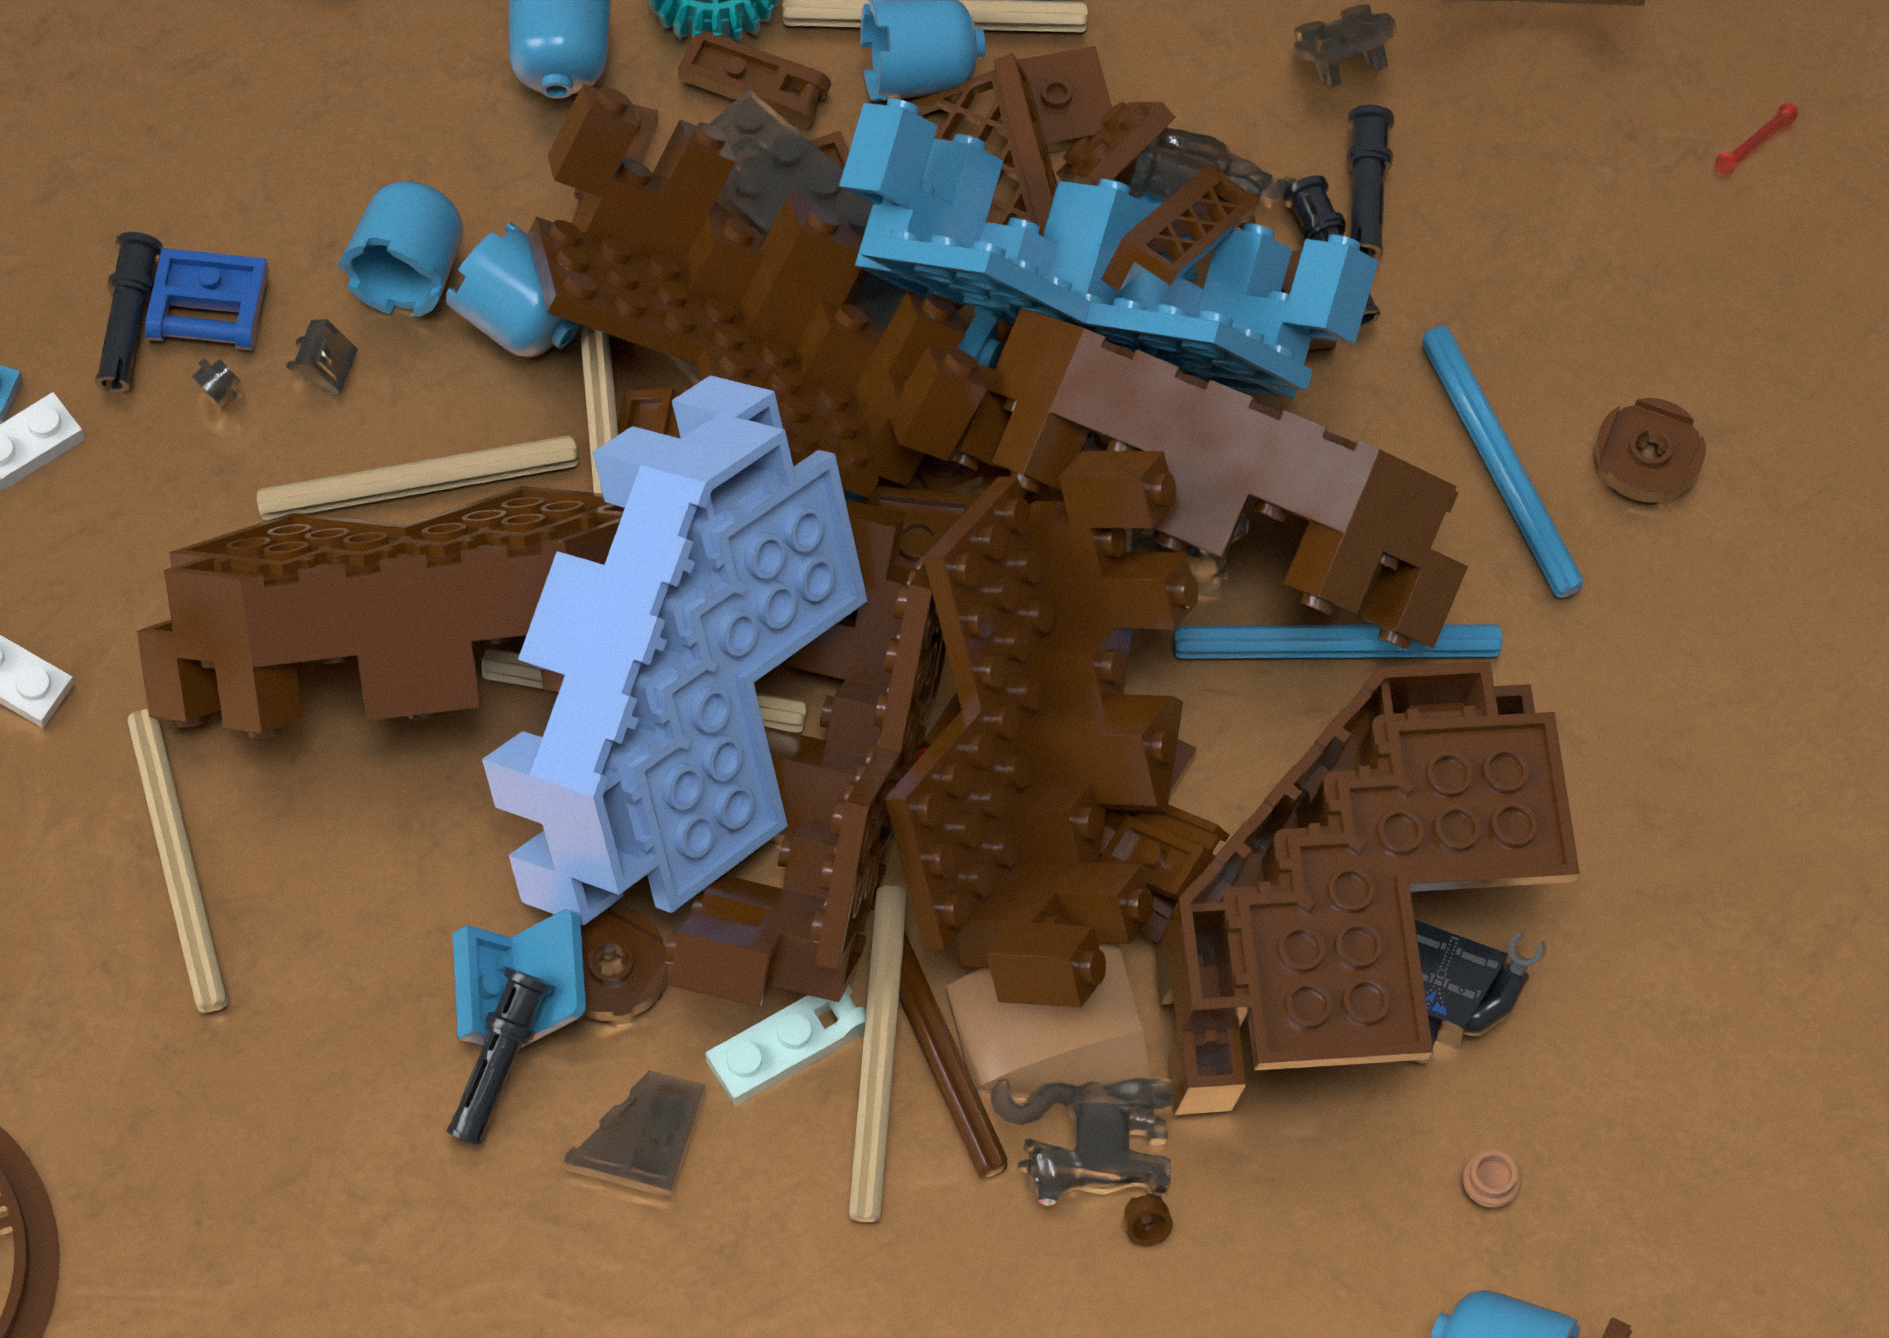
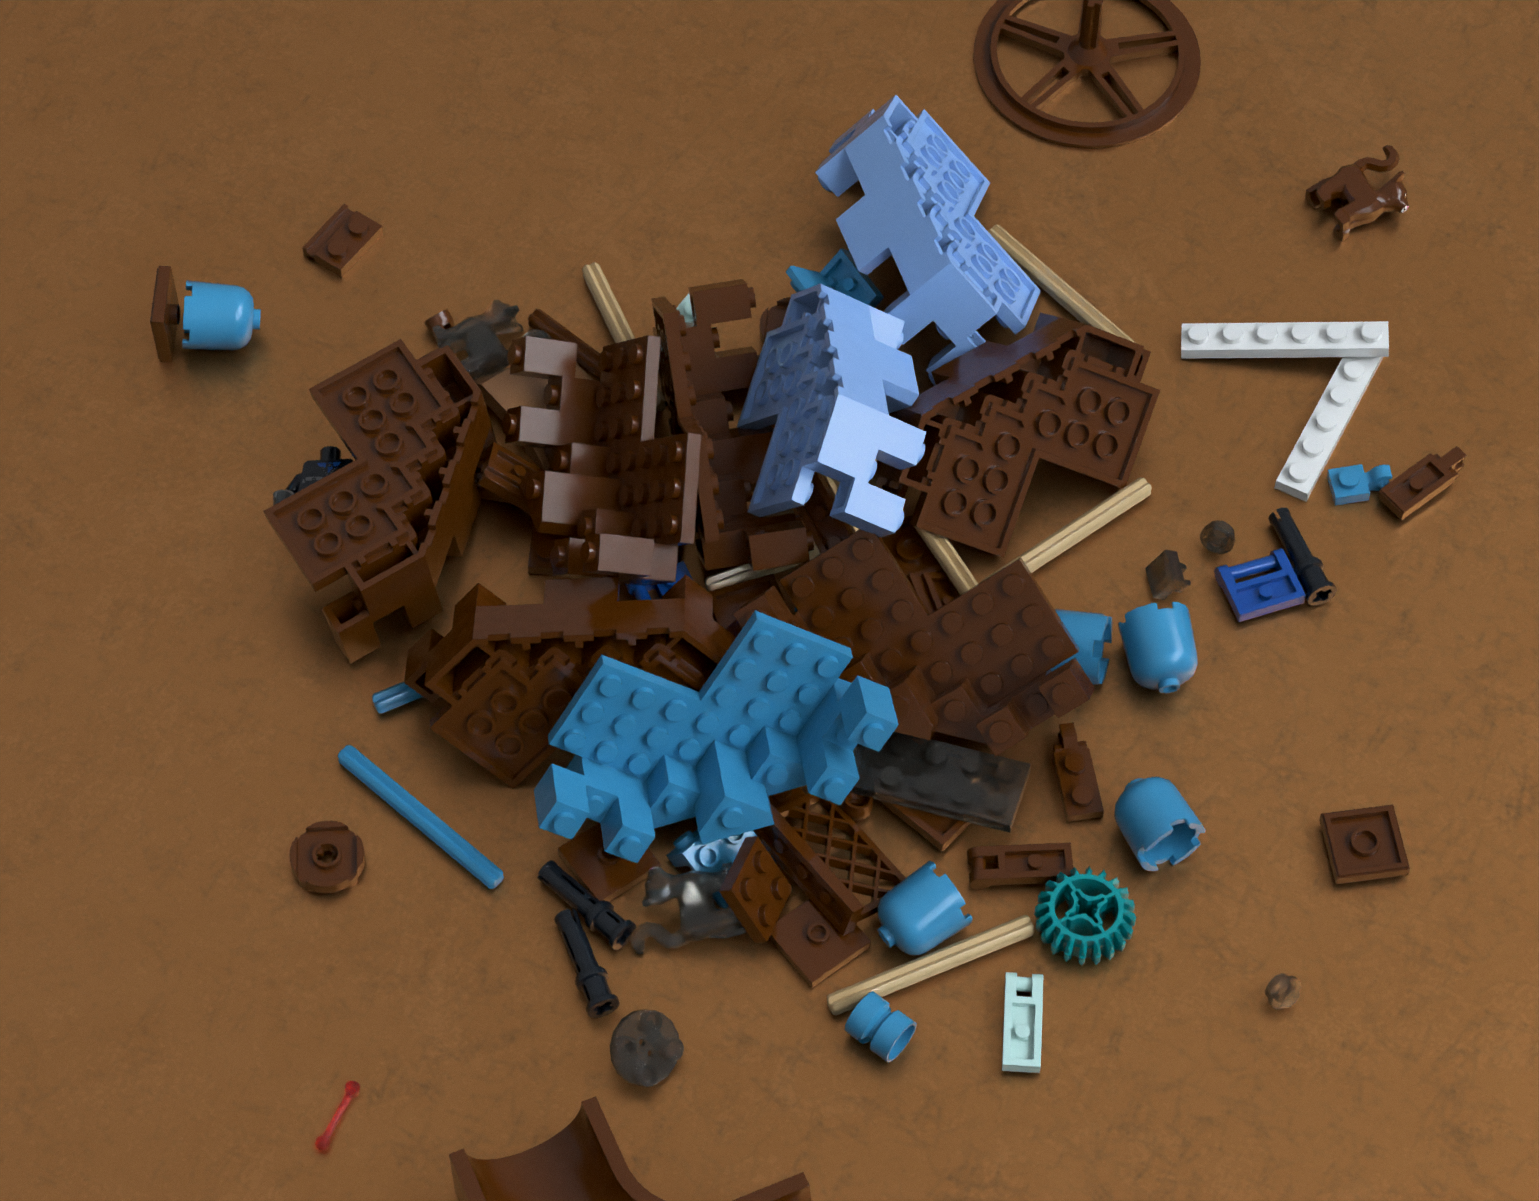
camera: 155 degrees right, 5 degrees down
black pin [446,967,555,1145] -> none
clear smoke wing [564,1070,706,1198] -> none
reddish brown fence [1101,165,1261,291] -> none
nougat plate [1463,1150,1522,1207] -> none
none -> light blue brick [815,95,1041,386]

